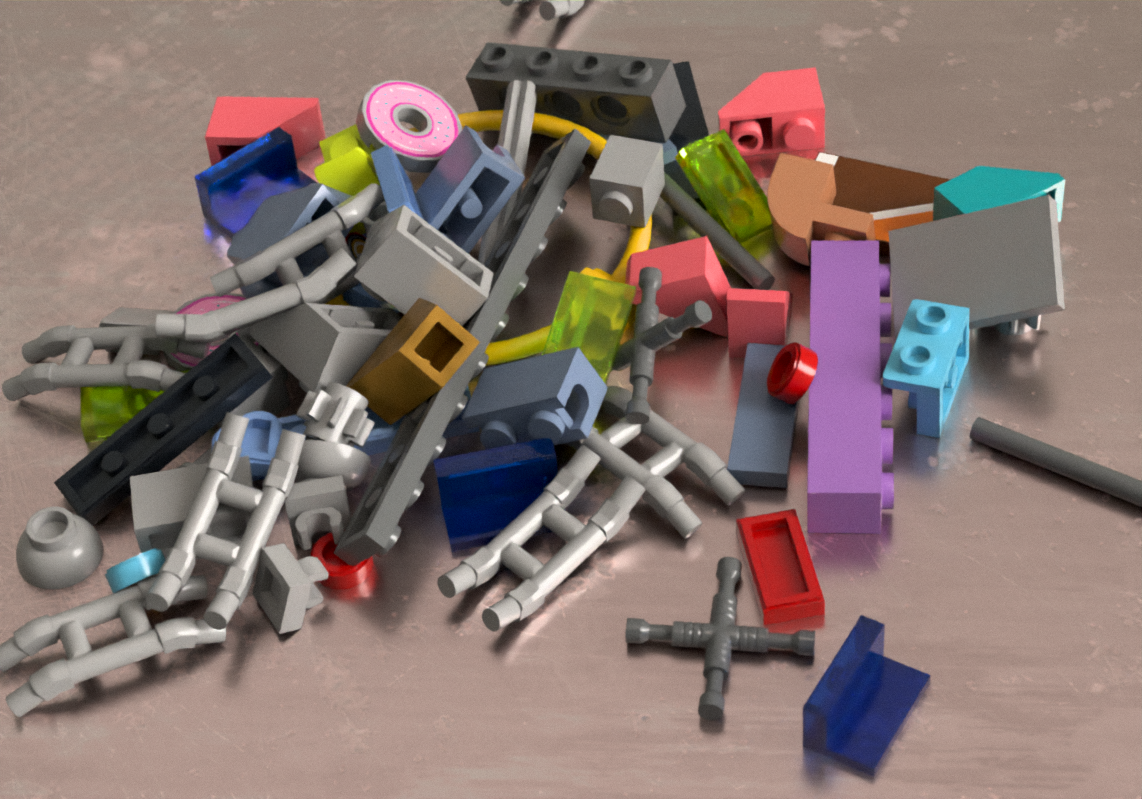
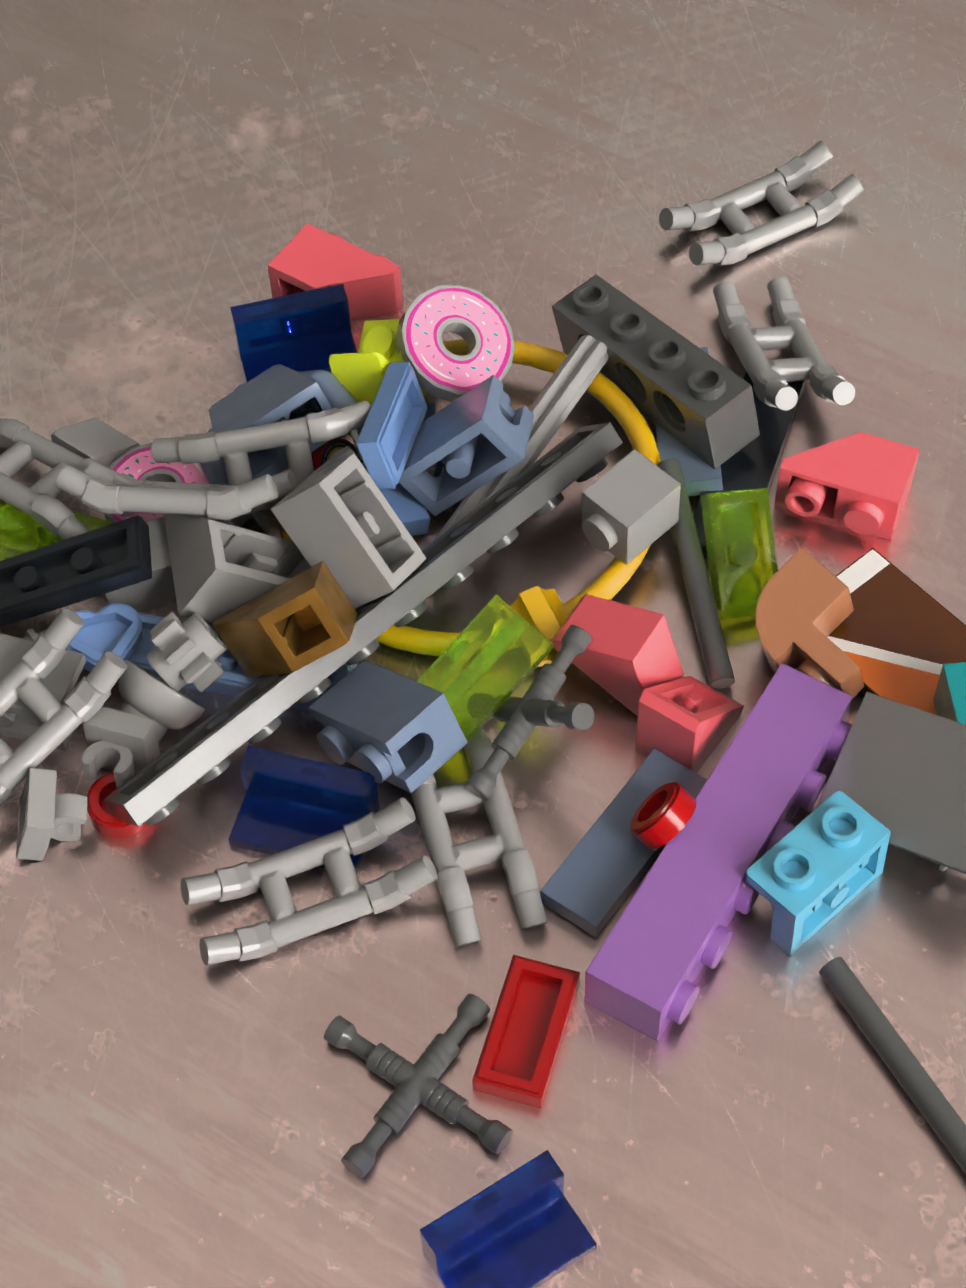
camera: 25 degrees right, 10 degrees up
none -> light grey piece [713,277,856,411]

